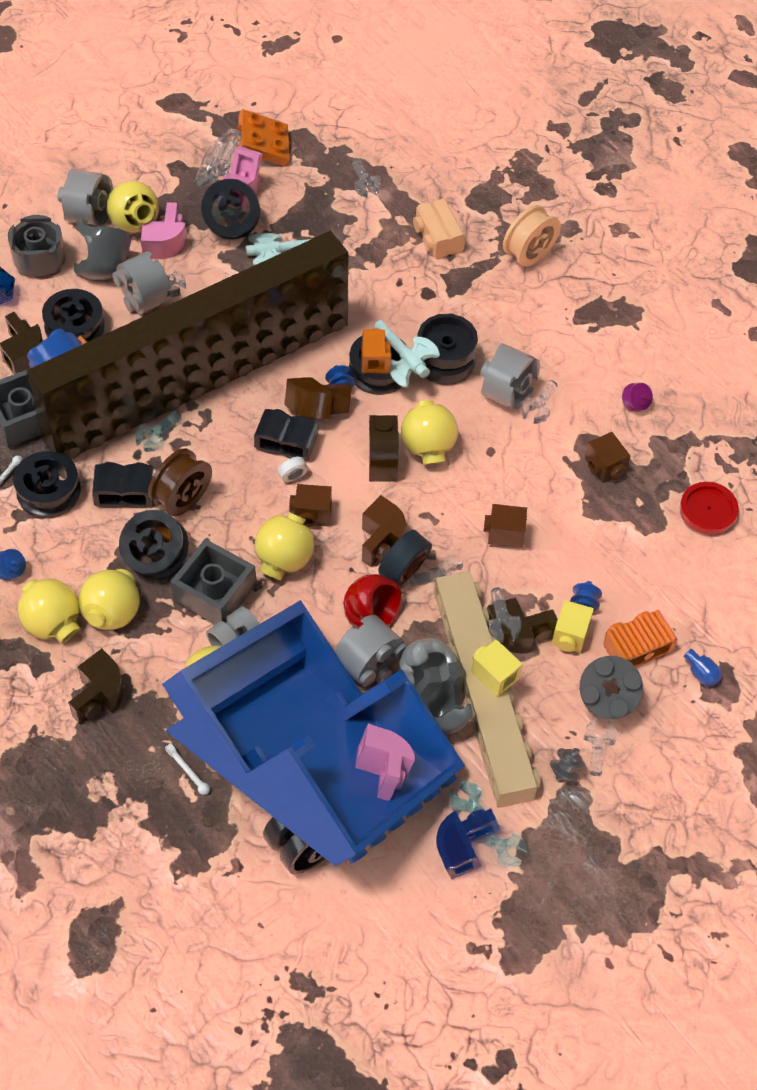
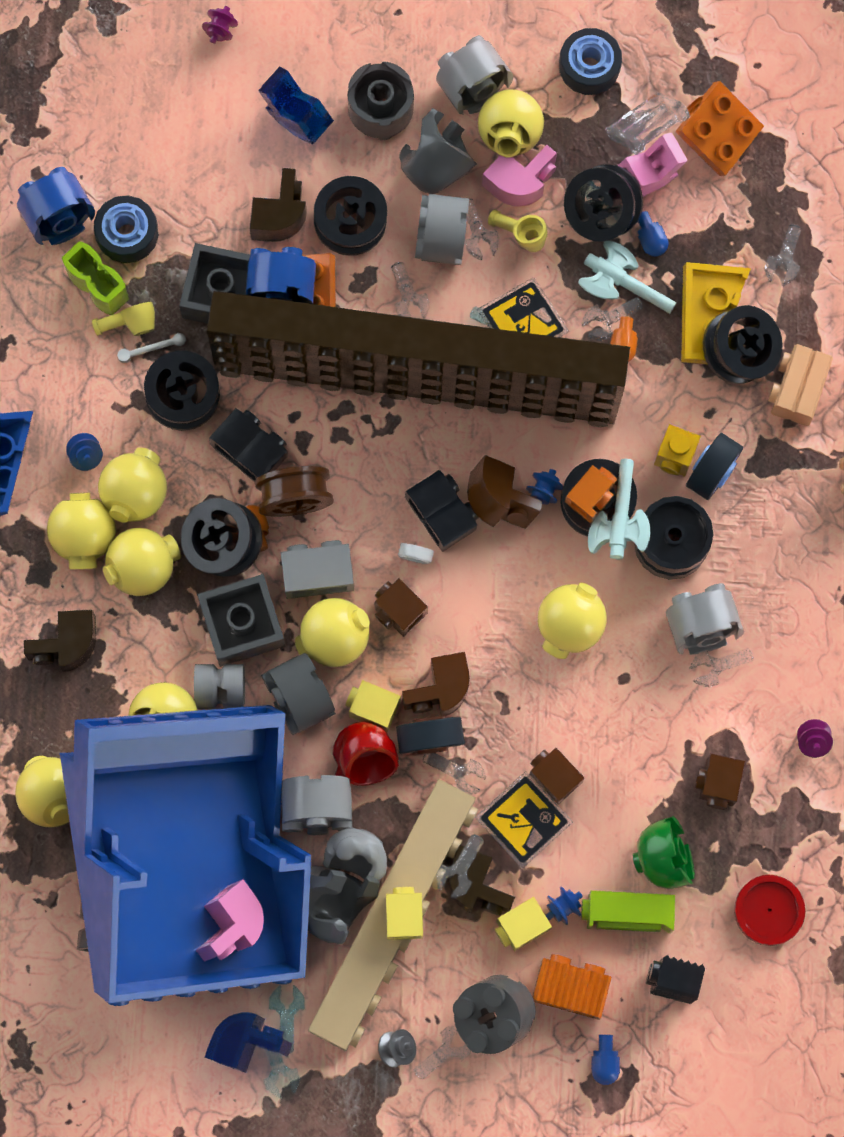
camera: 40 degrees right, 20 degrees up
clear light blue bar [135,411,181,452] -> none
dark brown brick [369,415,399,482] -> none
none -> light yellow brick [15,756,70,827]
none -> light yellow brick [98,447,167,523]
none -> dark grey brick [261,653,336,735]
none -> light grey brick [280,540,354,599]
none -> light yellow brick [345,680,401,733]
none -> piece [475,771,573,869]
none -> light yellow bar [488,209,547,252]
none -> wheel [559,28,622,95]
none -> lime window [581,890,675,933]
none -> green cylinder [633,816,695,889]
none -> blue cylinder [637,211,669,257]
none -> black brick [646,955,705,1004]
none -> yellow brick [654,424,701,477]
none -> yellow wing [681,262,751,365]
none -> black wheel [686,433,743,500]
none -> black wheel [703,305,783,384]

